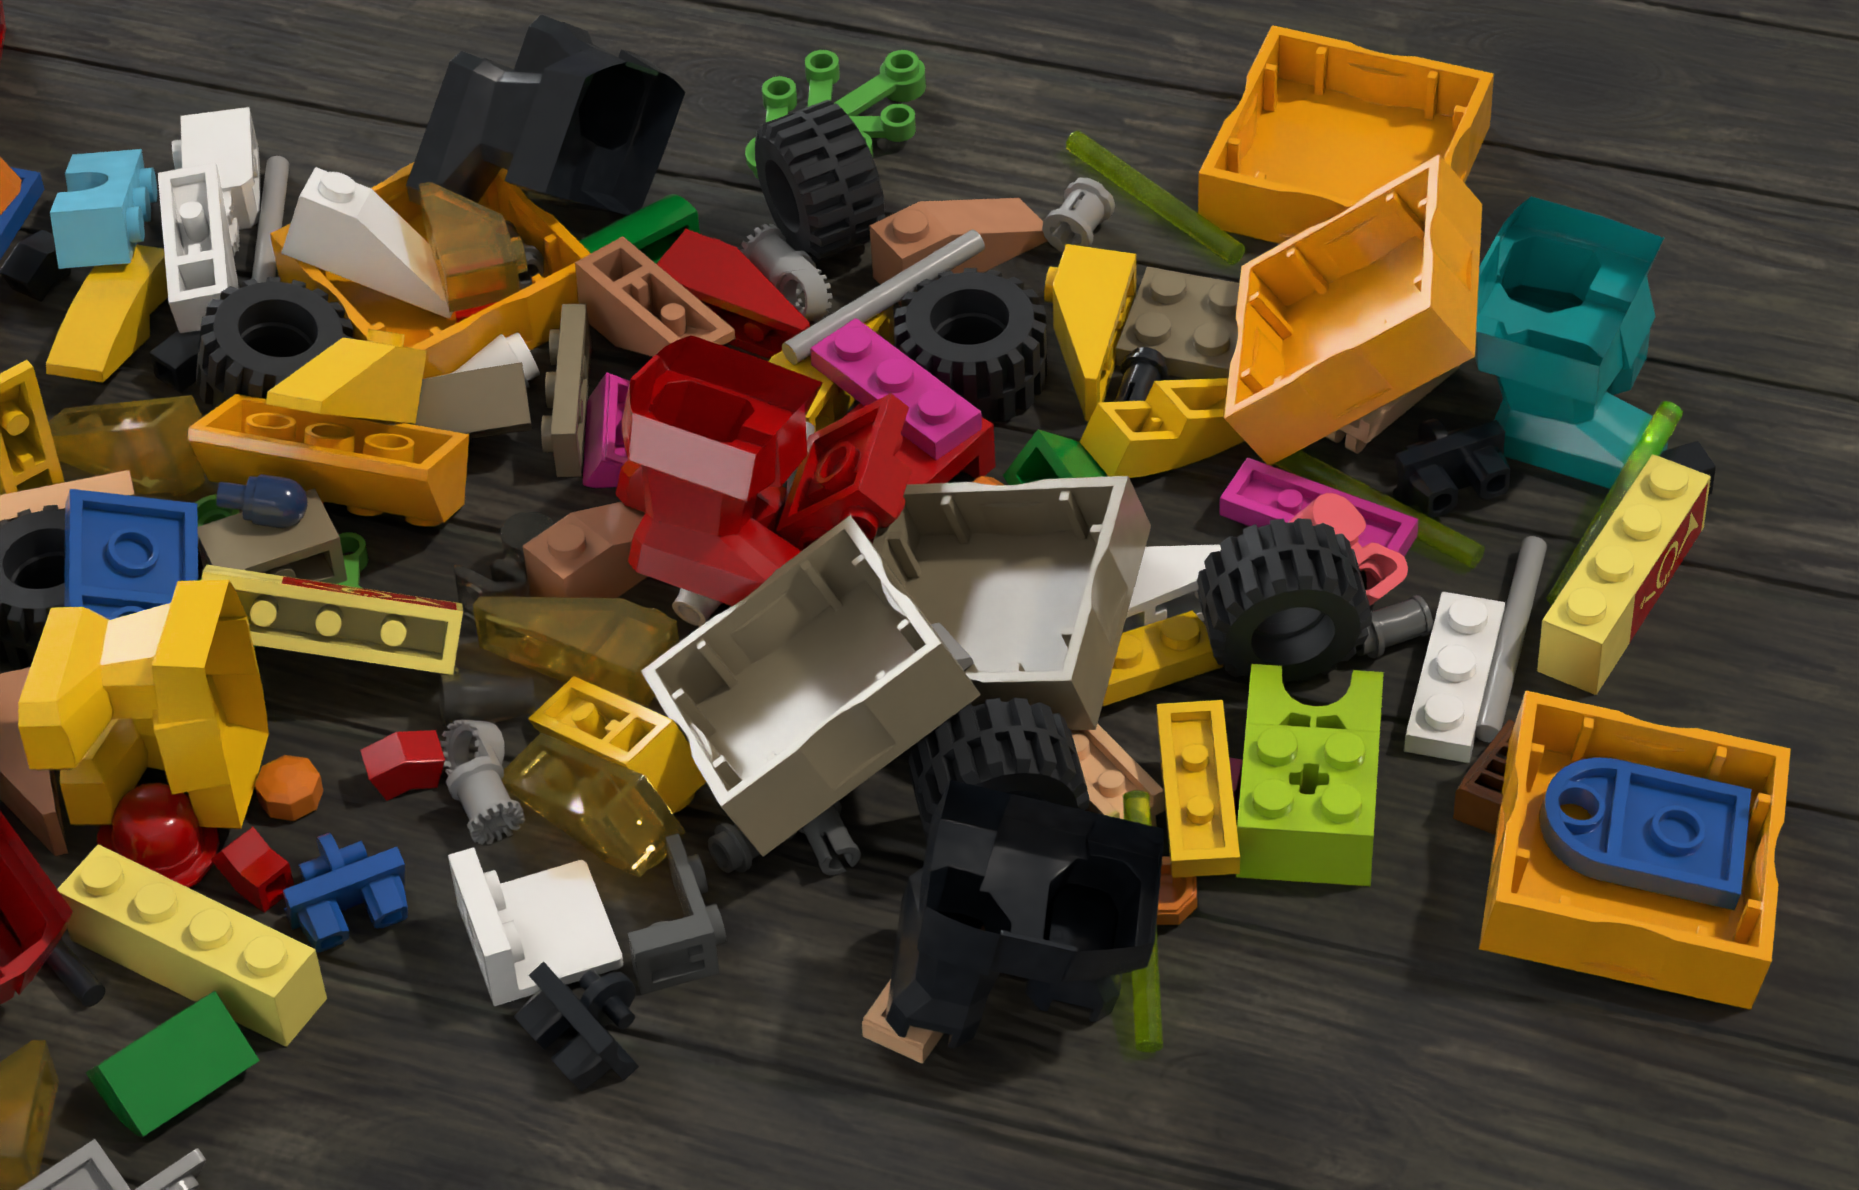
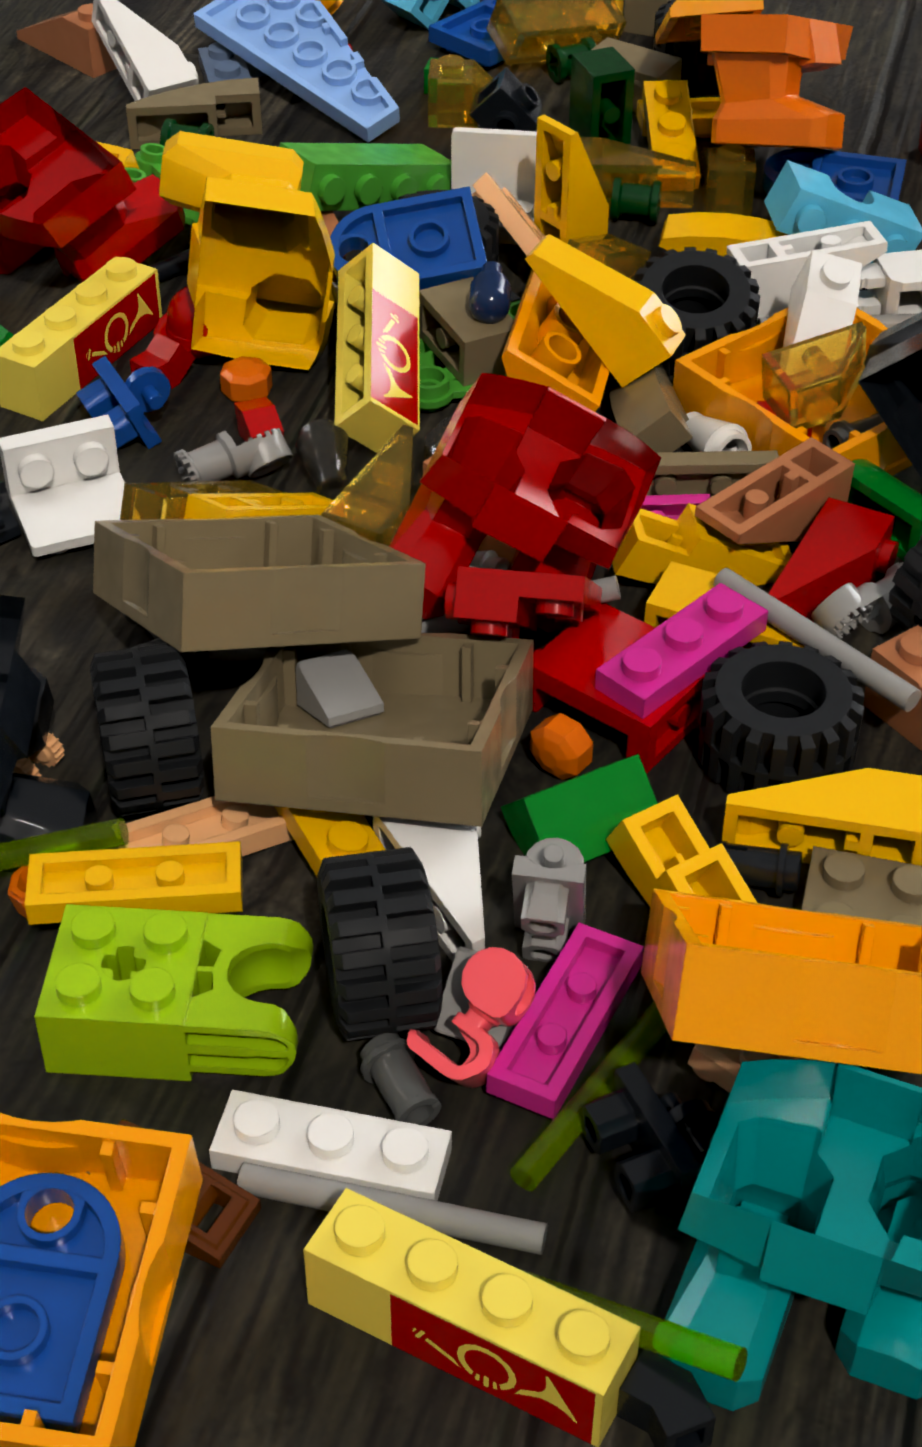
camera: 85 degrees right, 5 degrees down
dark grey bracket [628,833,727,995] -> none
none -> light grey hips [512,838,586,963]

